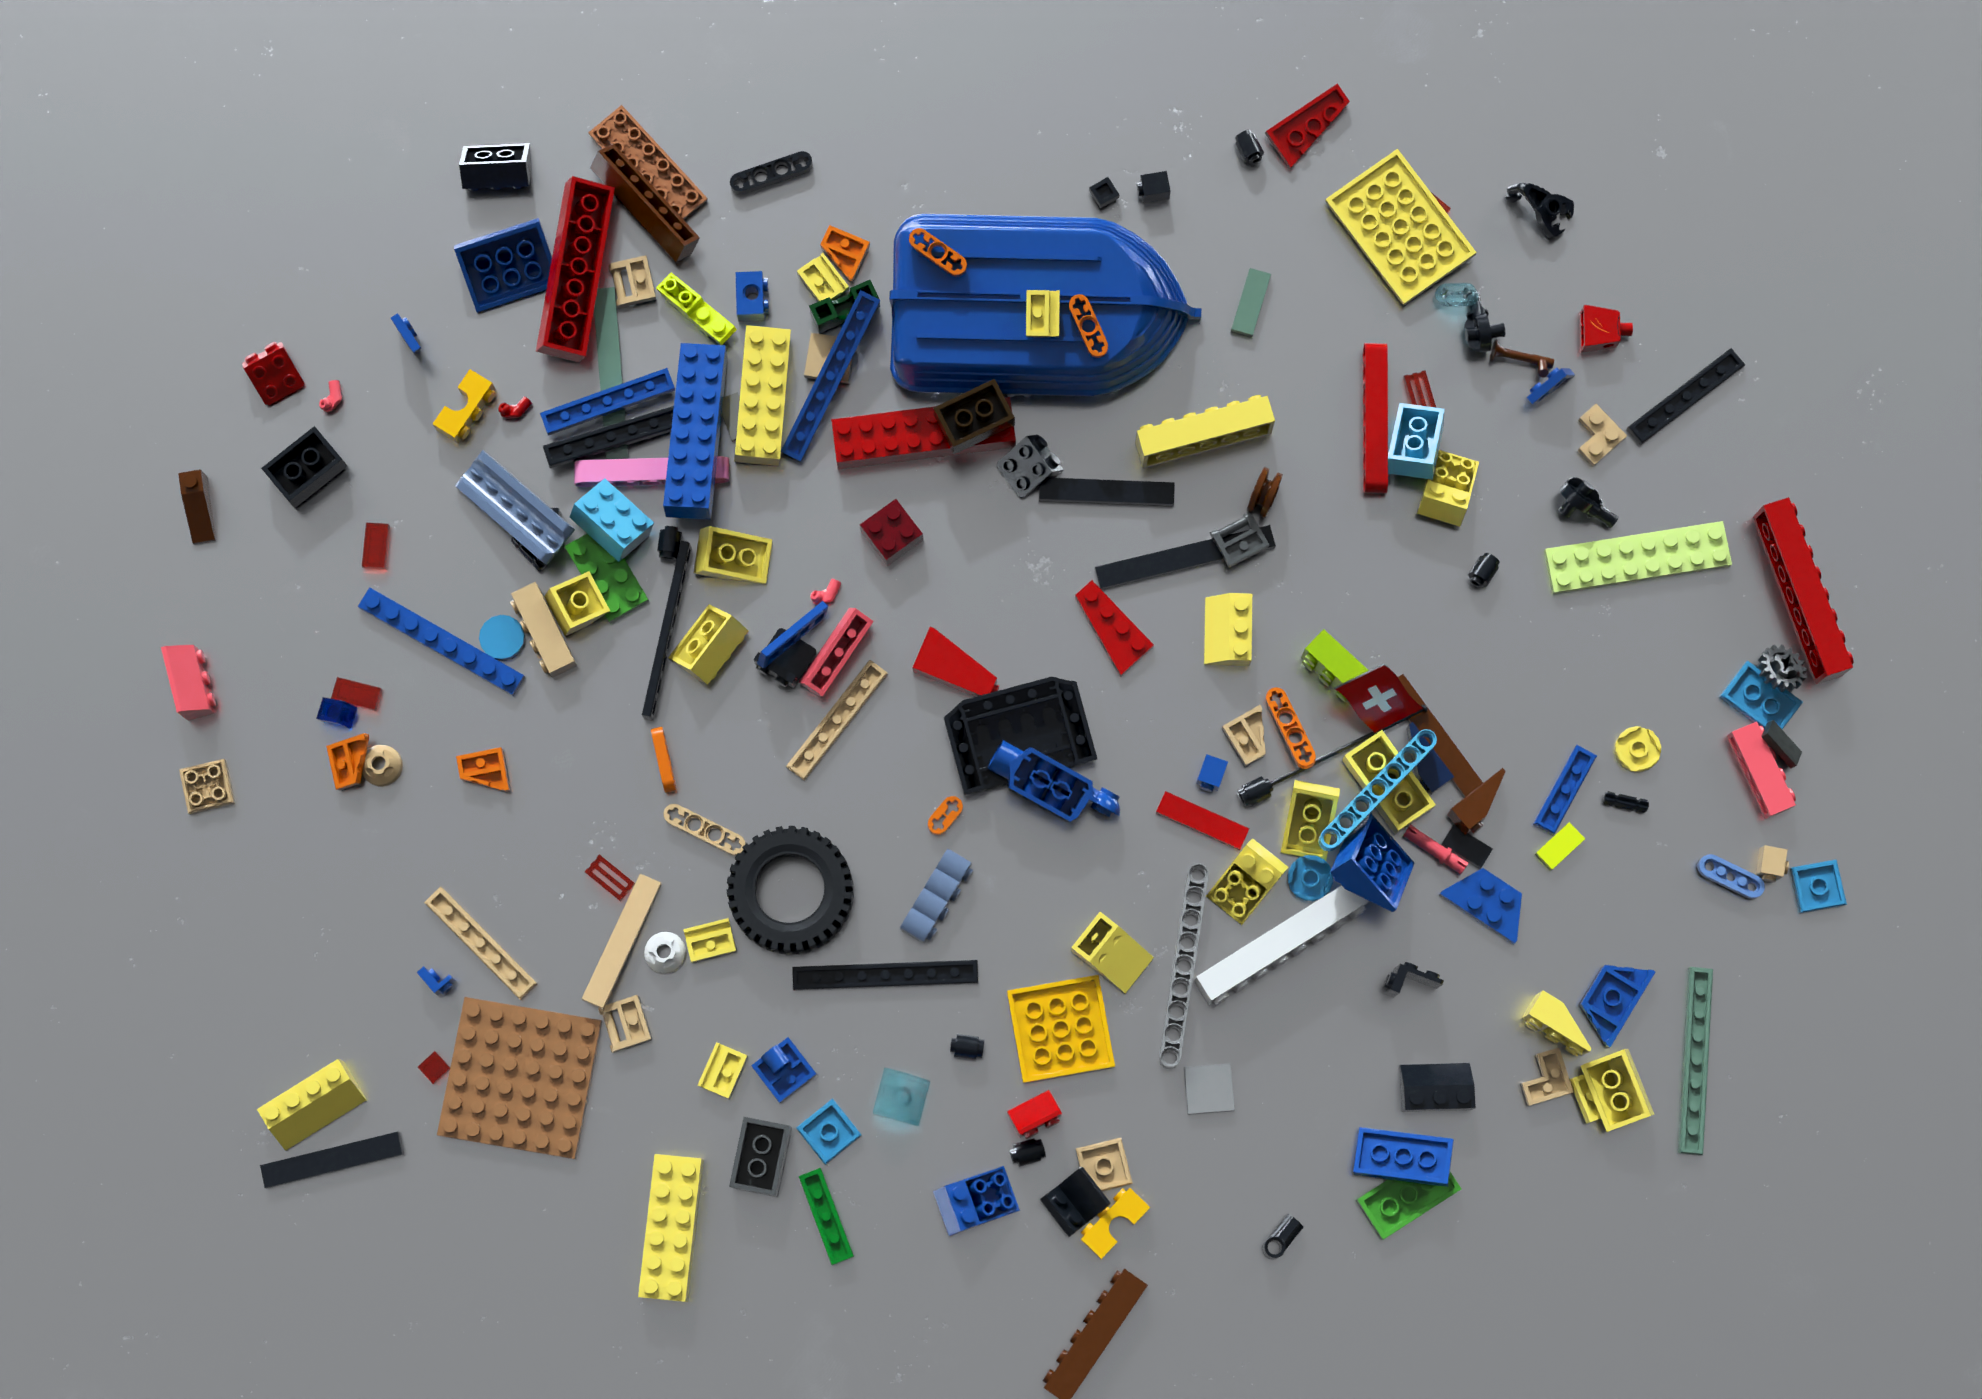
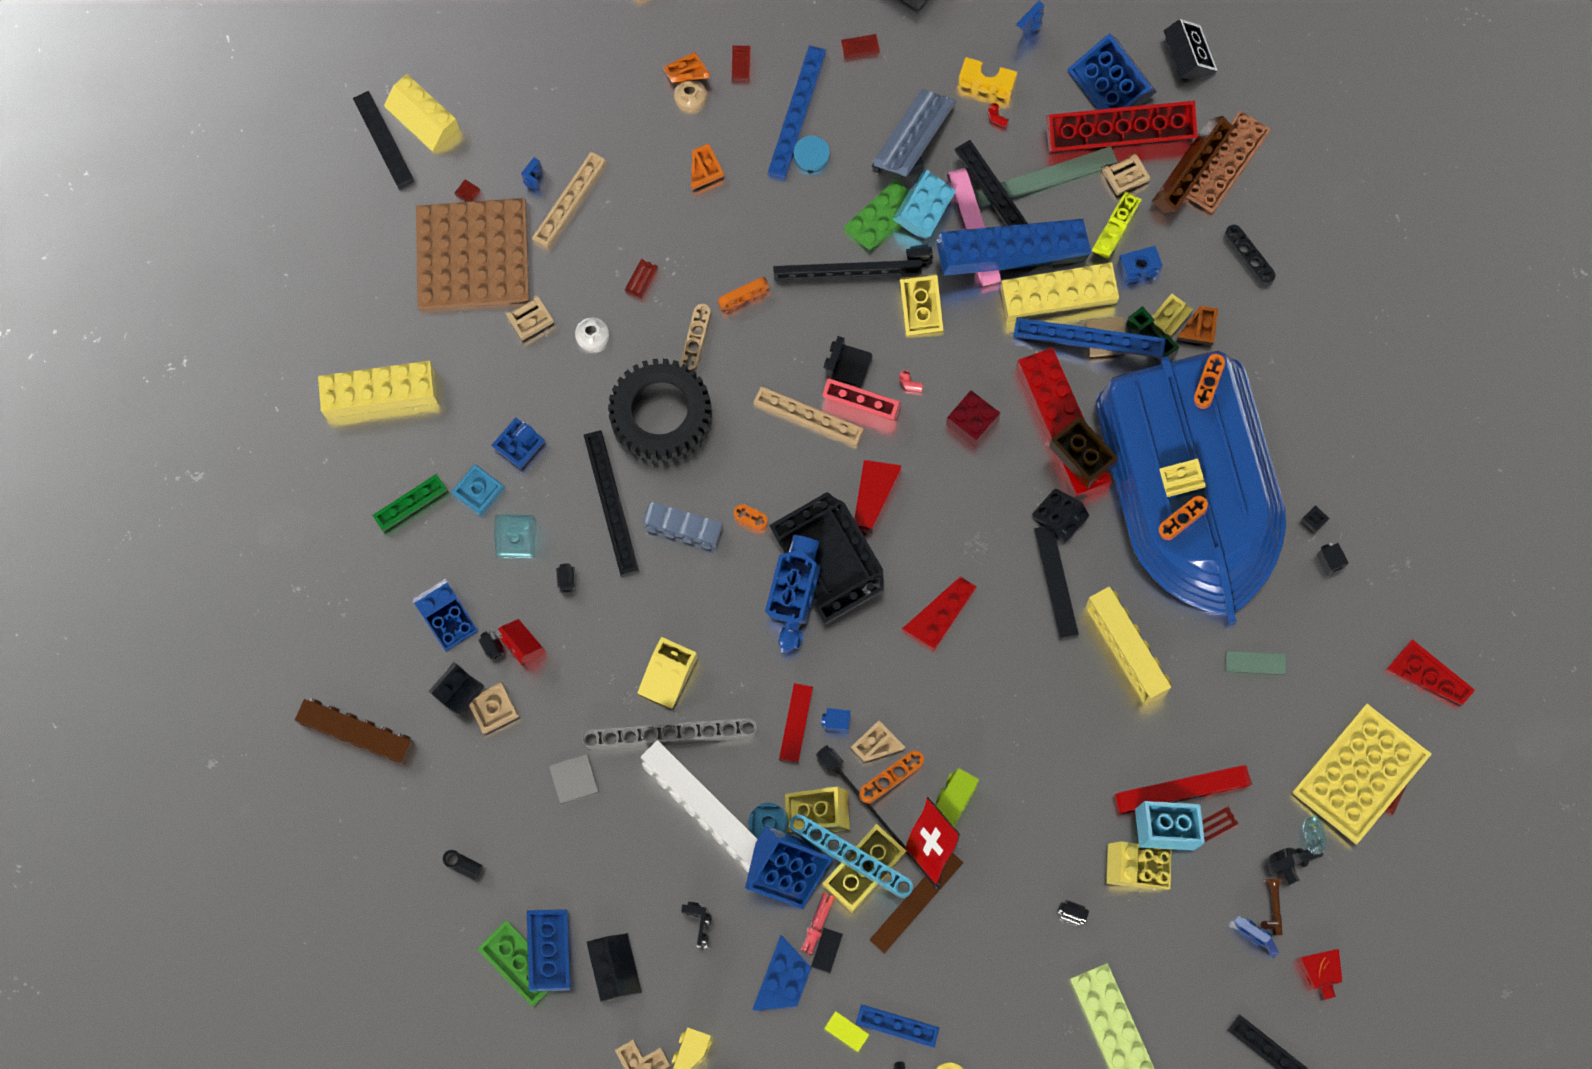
camera: 80 degrees right, 5 degrees down
clear blue bracket [316,697,357,728] -> none
tan brick [510,582,577,678] -> none
blue plate [540,368,675,436] -> none
light yellow slope [544,571,610,636] -> none
tan tile [582,874,661,1009] -> none
light yellow slope [668,604,749,685] -> none
light yellow plate [683,918,737,963] -> none
light yellow plate [698,1042,748,1099] -> none
dark grey brick [729,1117,792,1197] -> none
blue tile [757,601,828,668] -> none
yellow plate [1007,975,1115,1083] -> none
yellow arch [1081,1188,1150,1259] -> none
black tile [1095,525,1276,590] -> none
light yellow slope [1204,593,1252,666] -> none
light yellow slope [1206,838,1289,925] -> none
dark grey plate [1209,512,1269,568] -> none
black brick [1235,130,1264,165] -> none
reddish brown wheel [1247,467,1283,518] -> none
dark blue slope [1406,722,1454,796] -> none
reddish brown slope [1447,768,1506,836] -> none
black animal [1505,183,1574,238] -> none
black pin [1558,477,1619,528] -> none
tan plate [1578,404,1627,467] -> none

